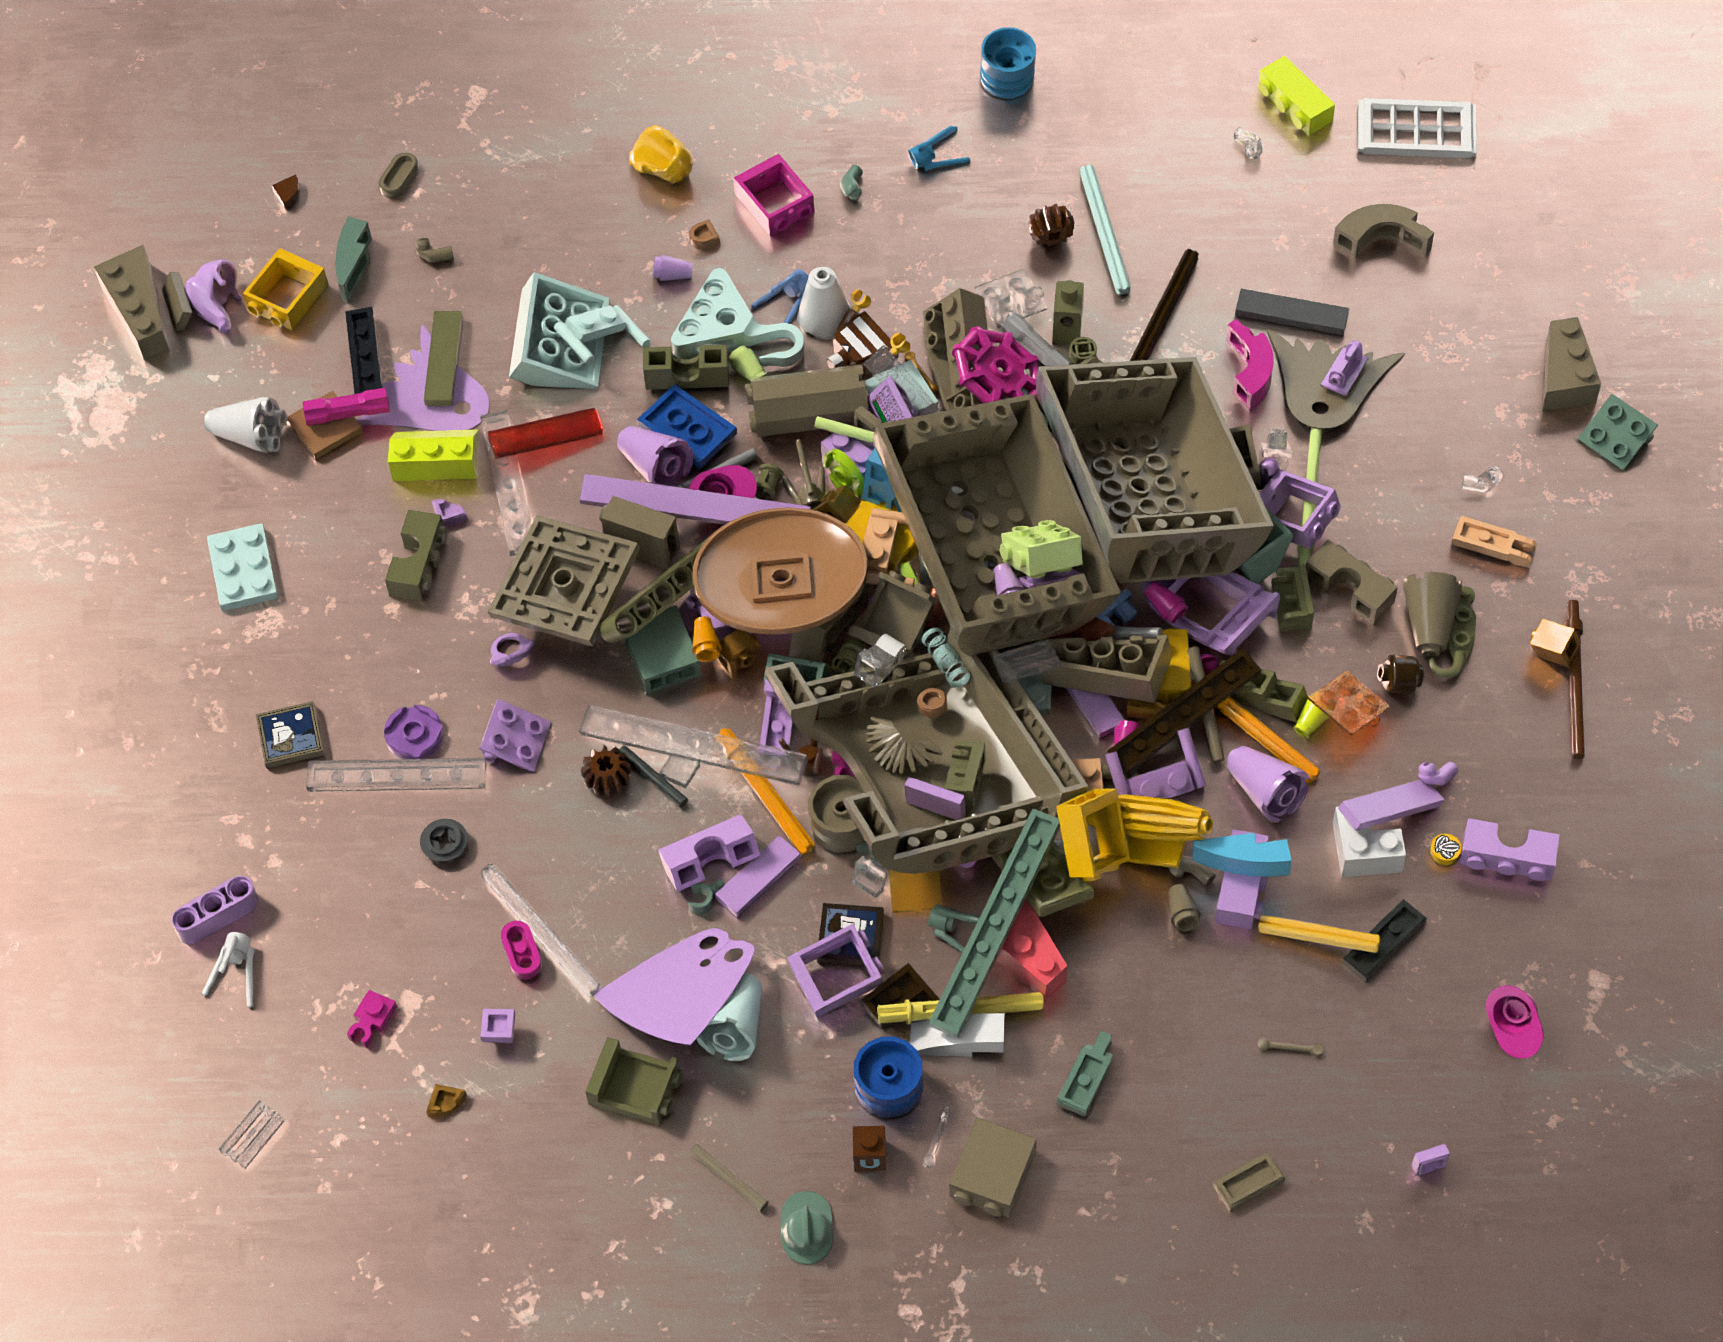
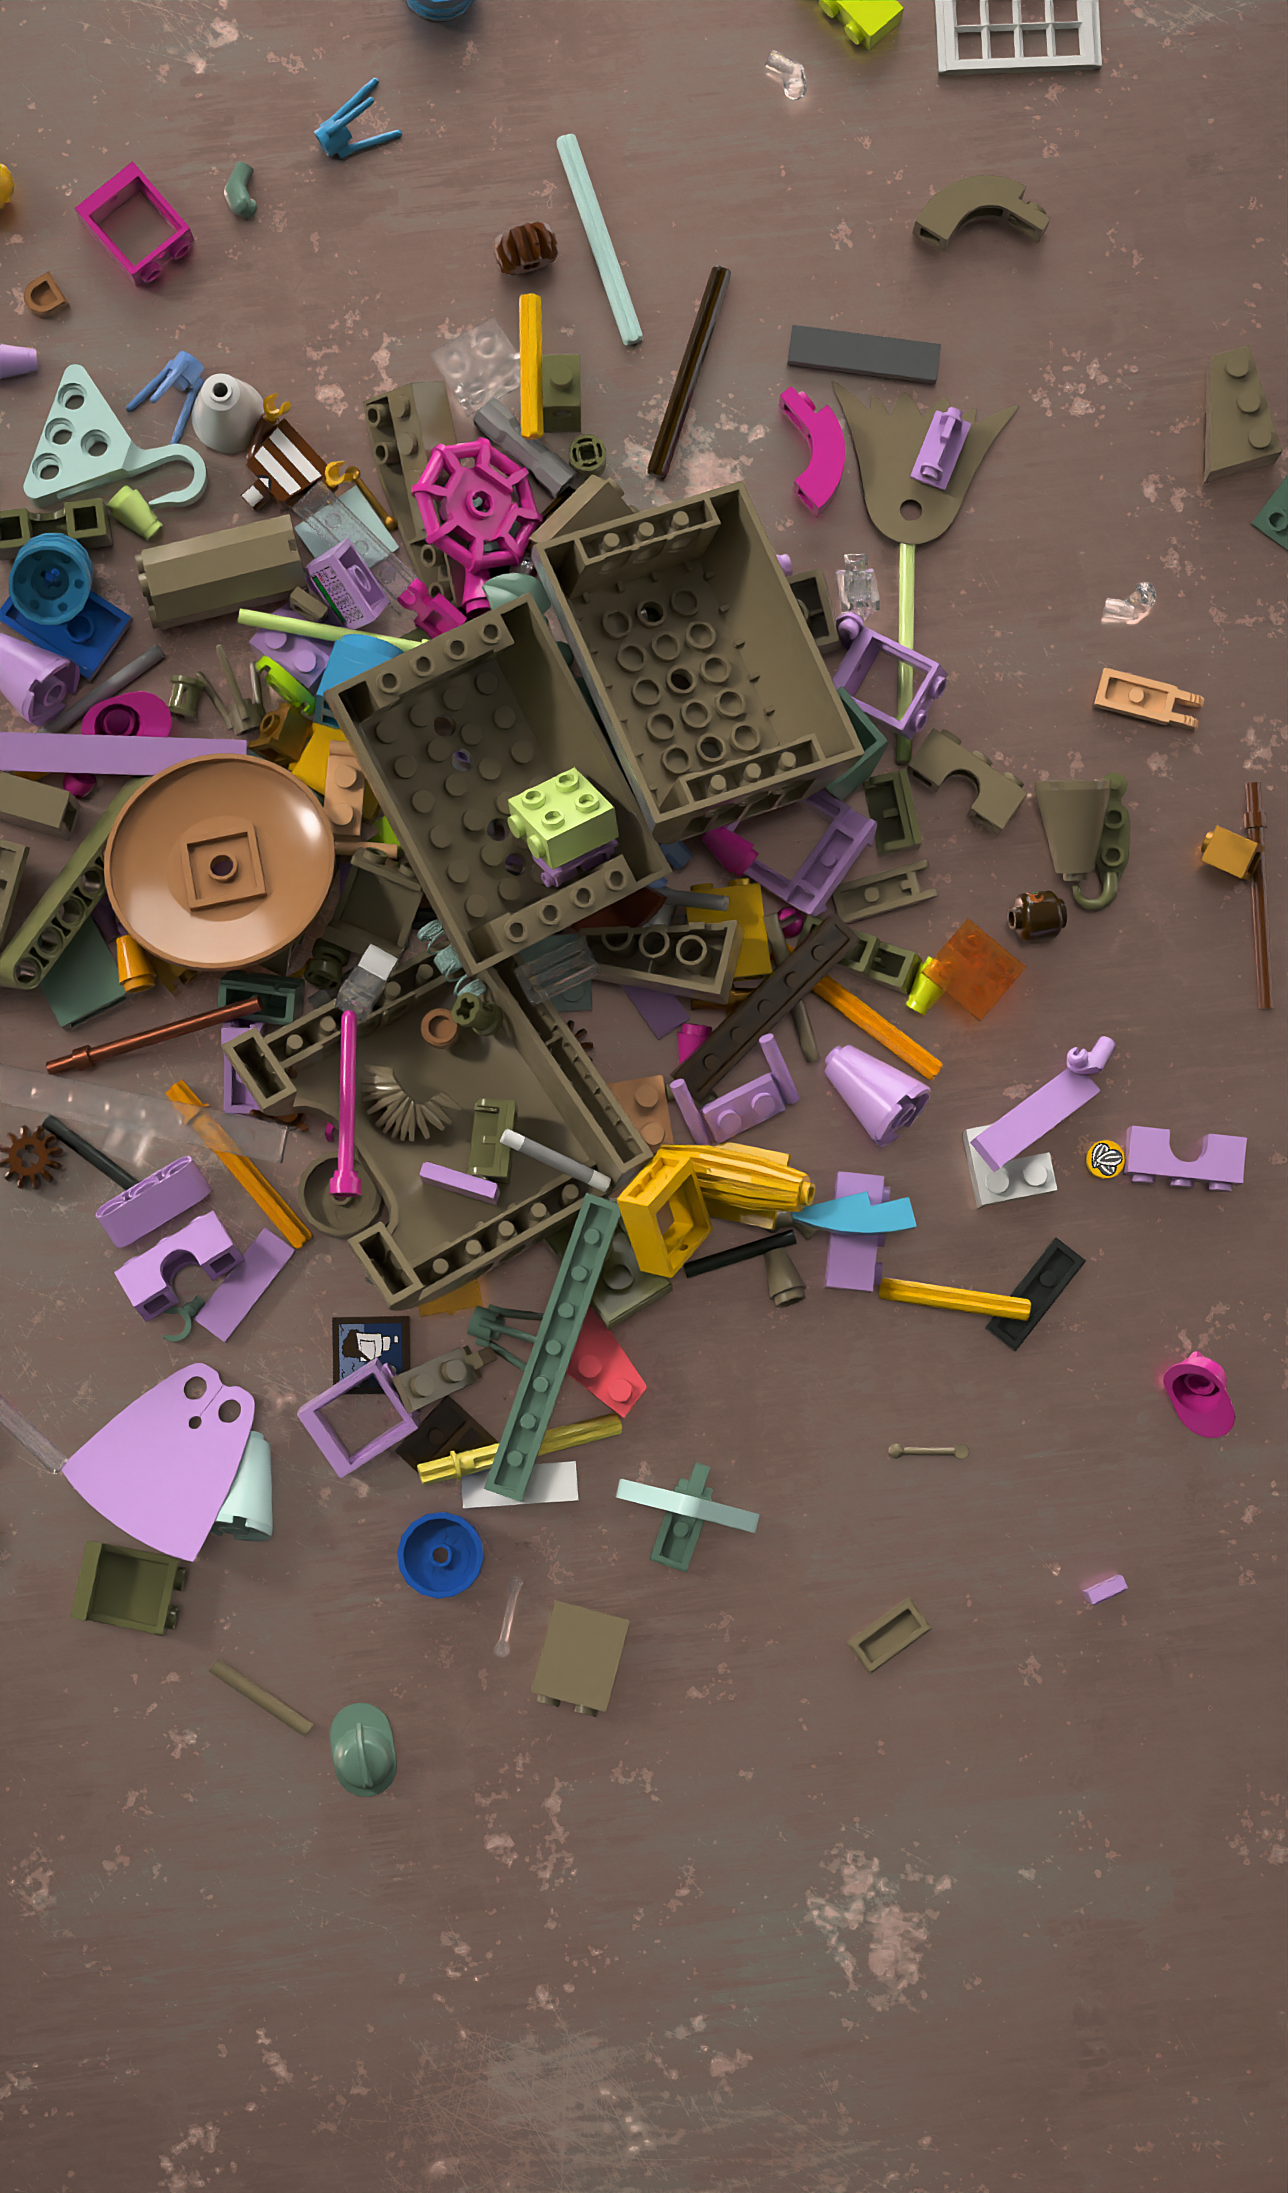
camera: 15 degrees left, 25 degrees up
reddish brown brick [853,1126,886,1171] -> none
lavender cone [993,563,1024,595] -> none
none -> dark azure wheel [9,533,93,625]
none -> copper bar [46,996,264,1076]
none -> dark pink hinge [63,773,96,798]
none -> lavender beam [95,1156,211,1248]
none -> dark pink piece [330,1010,361,1197]
none -> dark tan hinge [392,1345,497,1413]
none -> olive bush [452,992,503,1037]
none -> light grey bar [500,1129,611,1192]
none -> yellow axle [519,293,543,440]
none -> light aqua beam [616,1478,760,1533]
none -> pearl dark grey bar [683,1229,797,1278]
none -> dark tan hinge [831,859,939,924]

